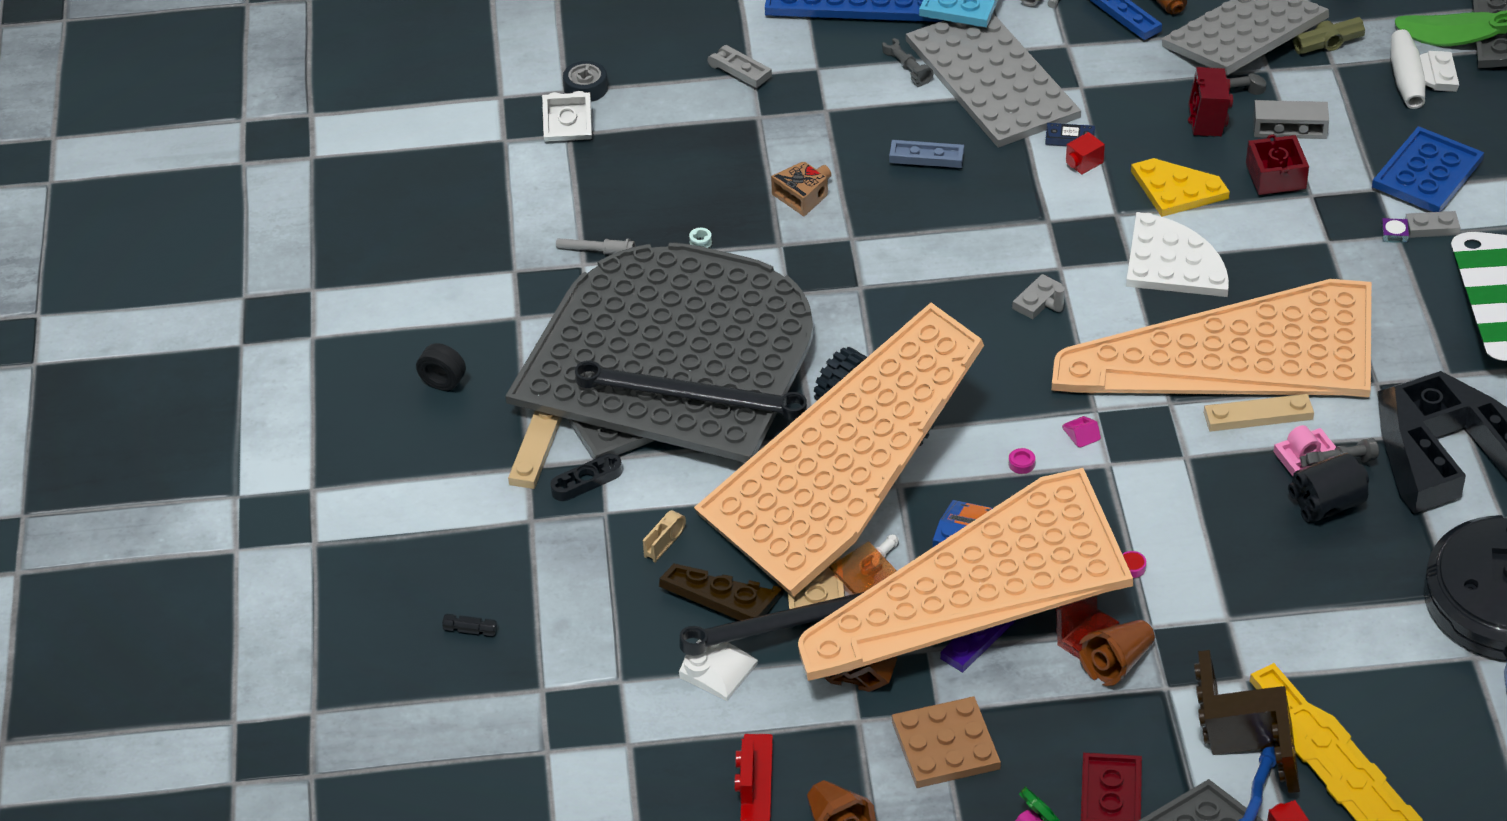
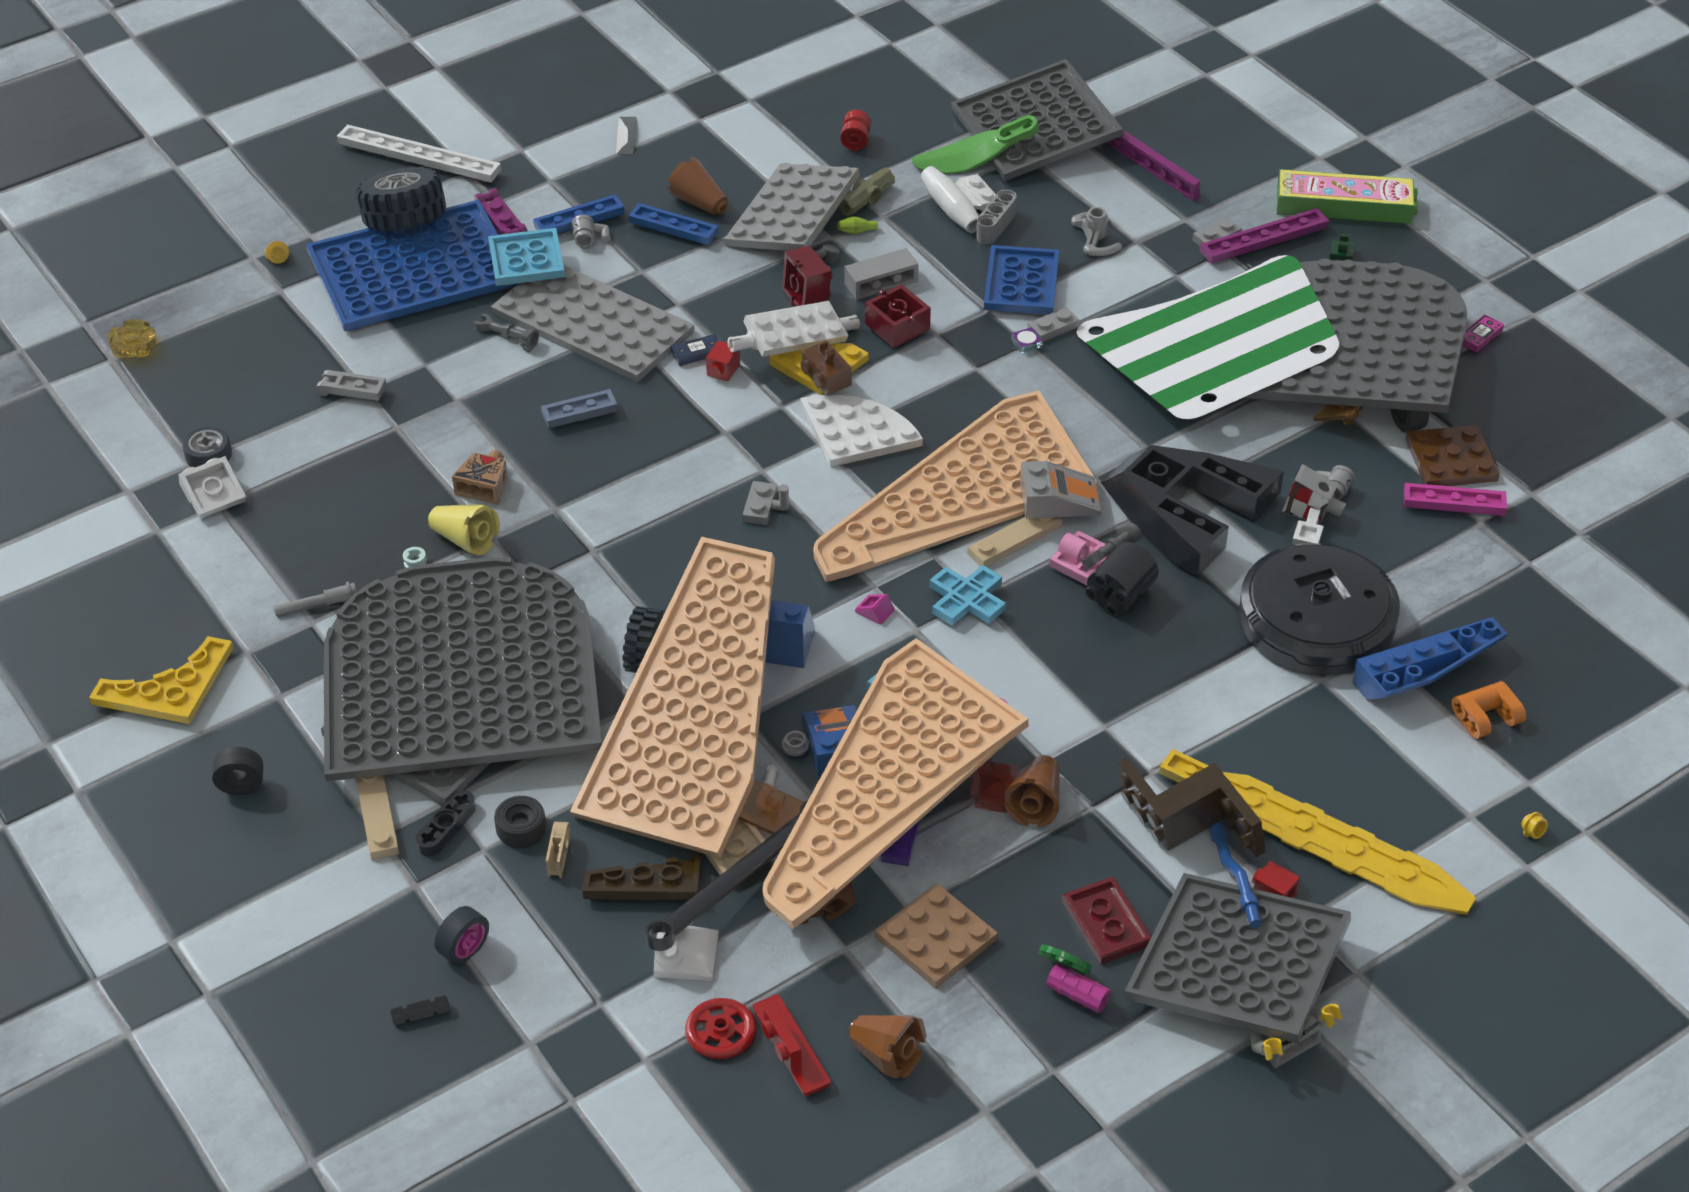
camera: 30 degrees left, 0 degrees up
black piece [575,361,807,420] -> none
dark pink tile [1008,448,1035,474] -> none
none -> yellow plate [89,636,233,724]
none -> light yellow cone [428,505,500,555]
none -> black wheel [434,906,489,965]
none -> black tyre [494,795,546,848]
none -> red plate [685,998,757,1059]
none -> white plate [727,301,860,357]
none -> blue slope [765,600,815,668]
none -> light grey plate [782,731,809,756]
none -> reddish brown brick [800,340,852,396]
none -> lime piece [837,217,878,235]
none -> medium azure plate [929,565,1006,626]
none -> light grey beam [976,190,1017,244]
none -> light grey slope [1020,461,1101,519]

